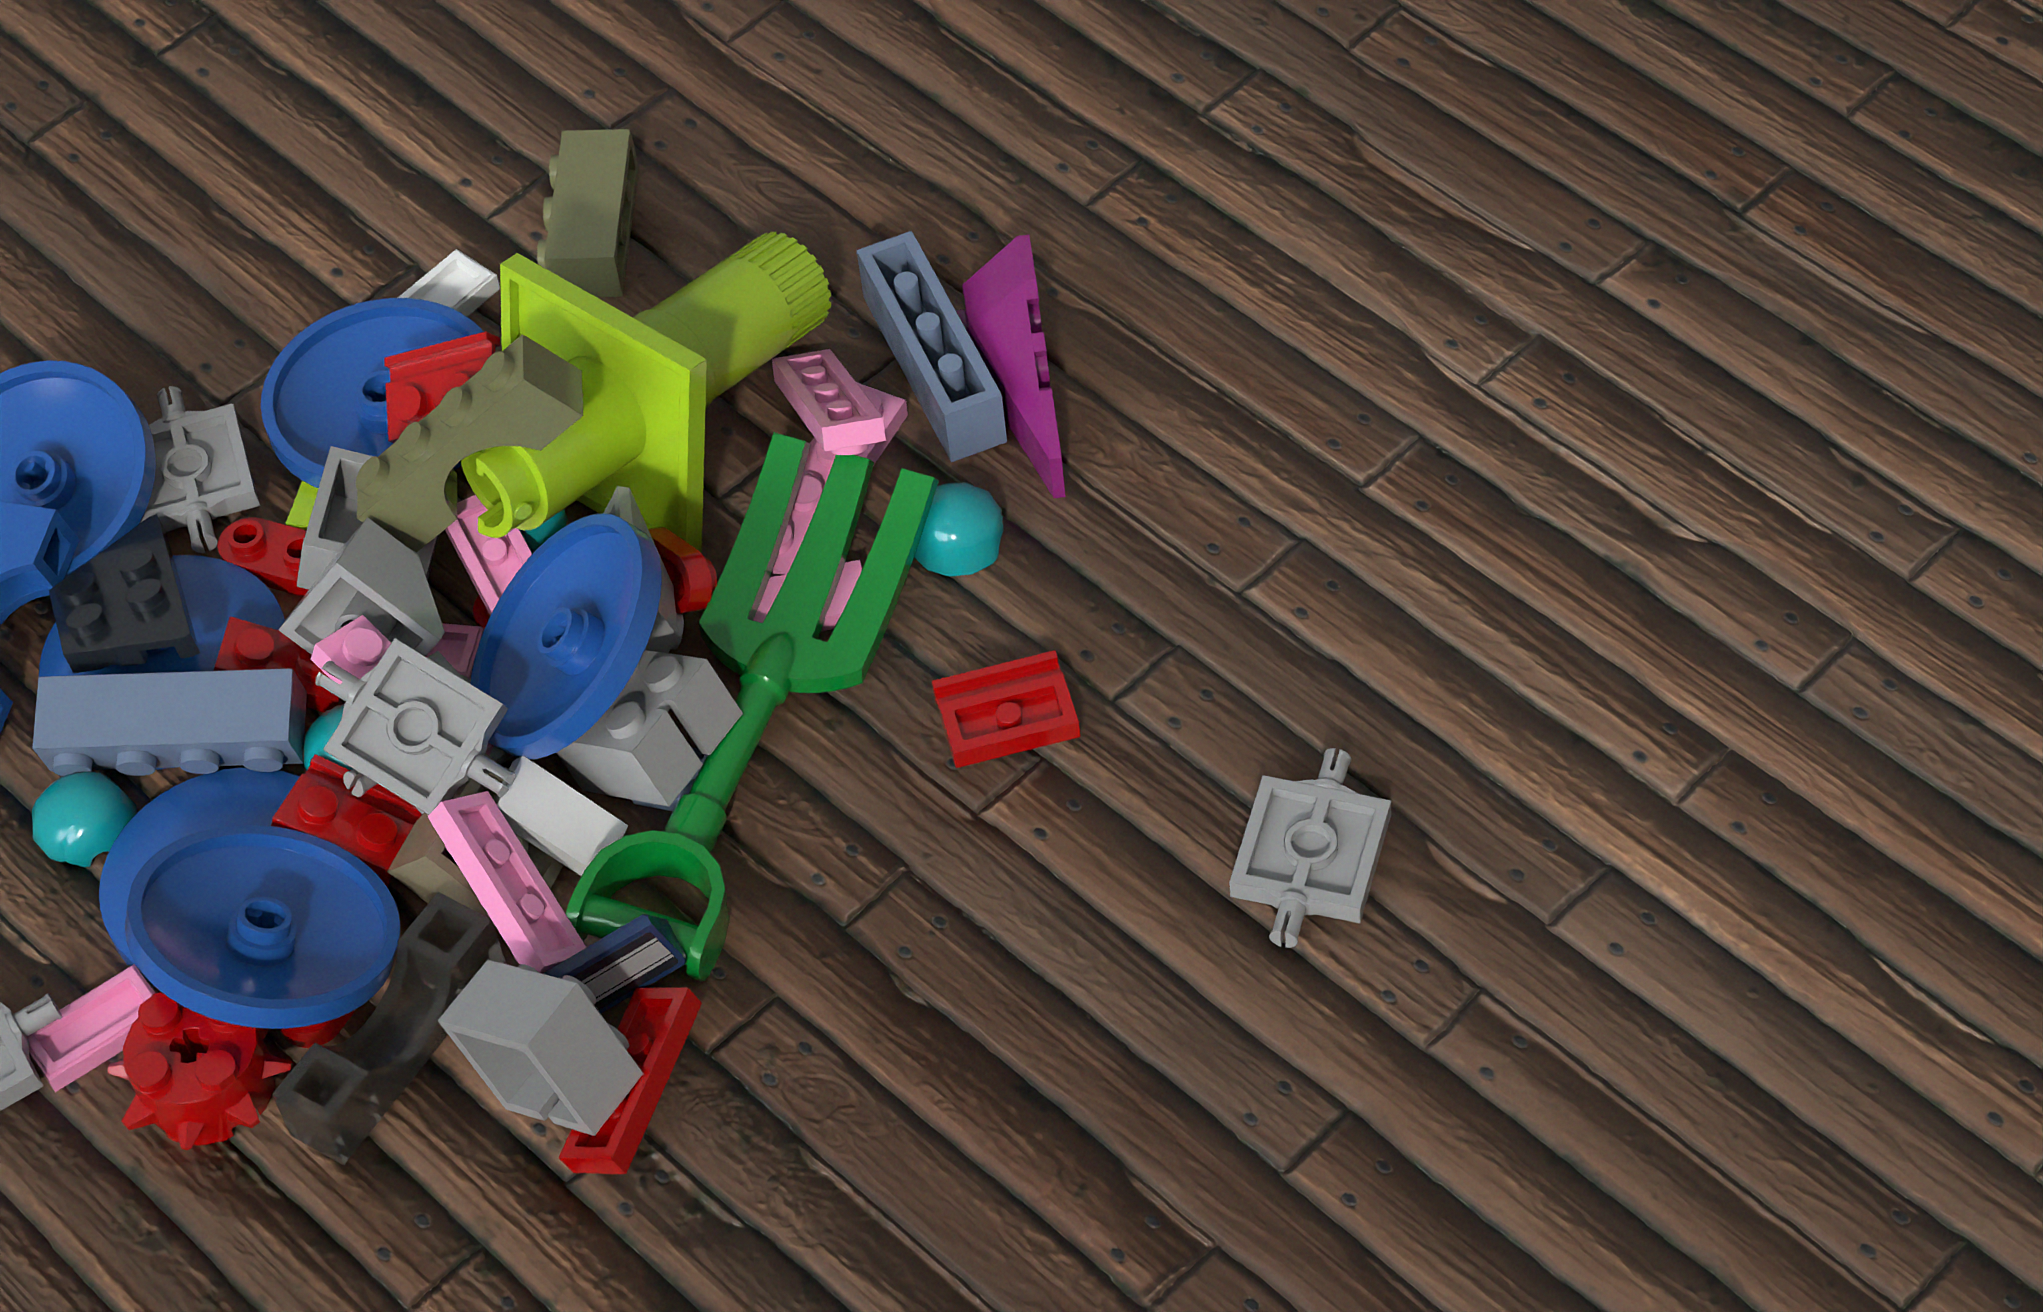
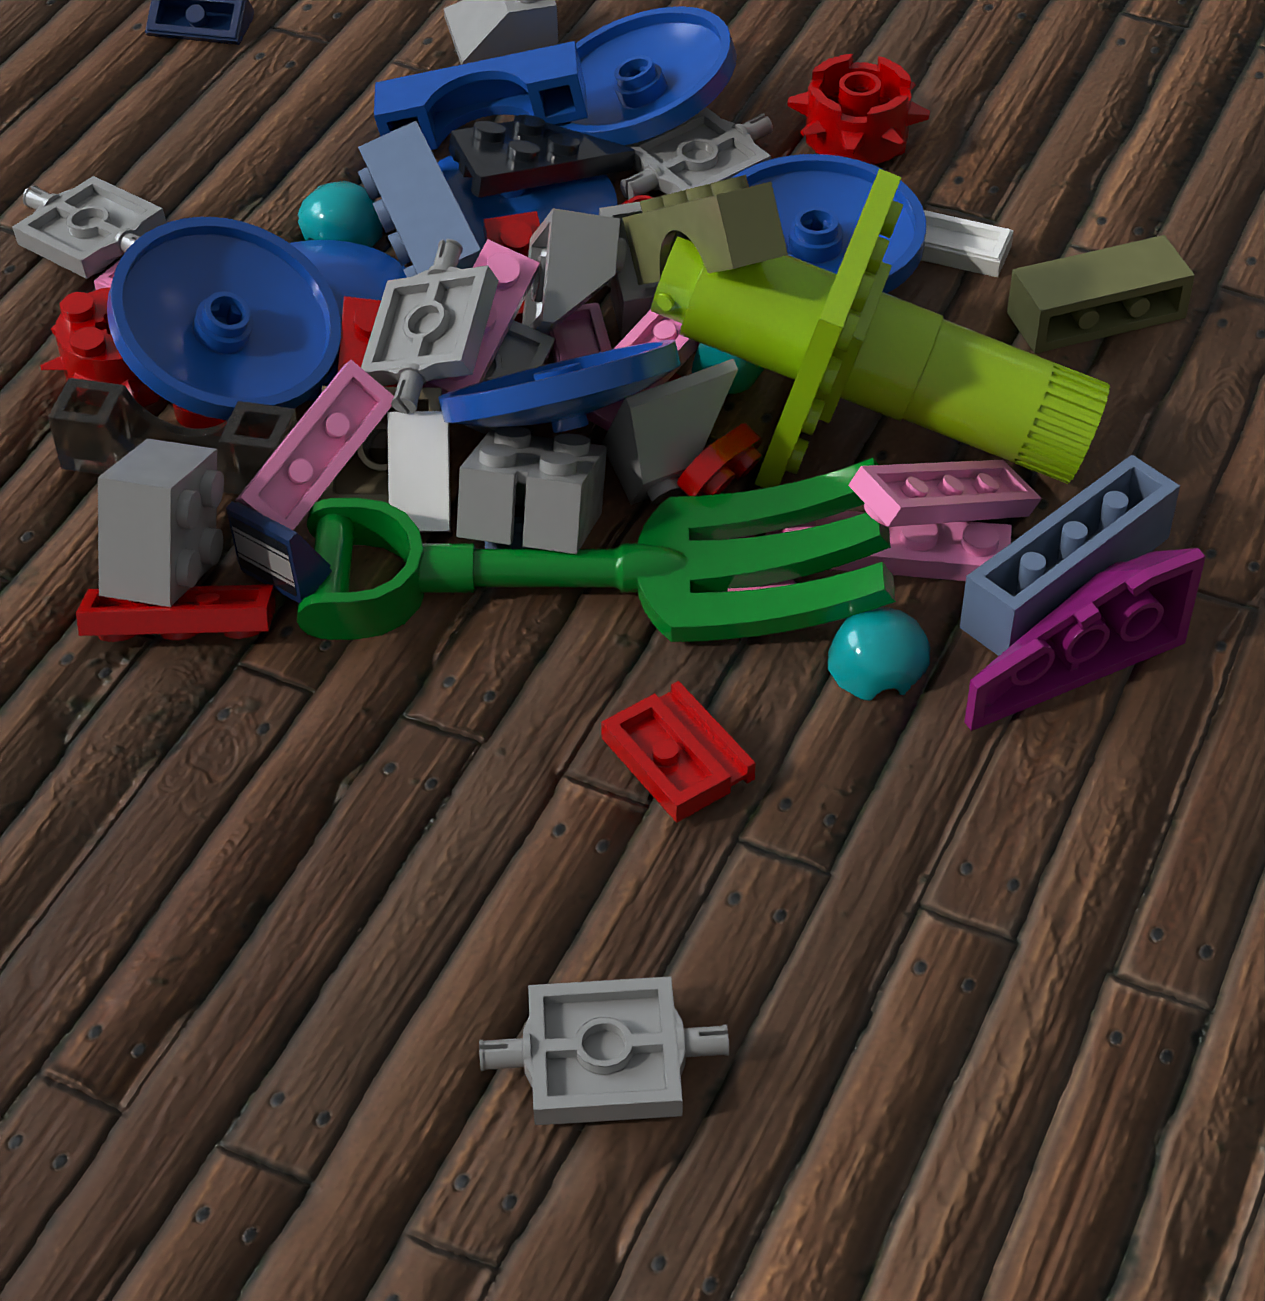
camera: 65 degrees right, 5 degrees down
red plate [384,331,500,443] -> none
none -> red brick [787,54,930,165]

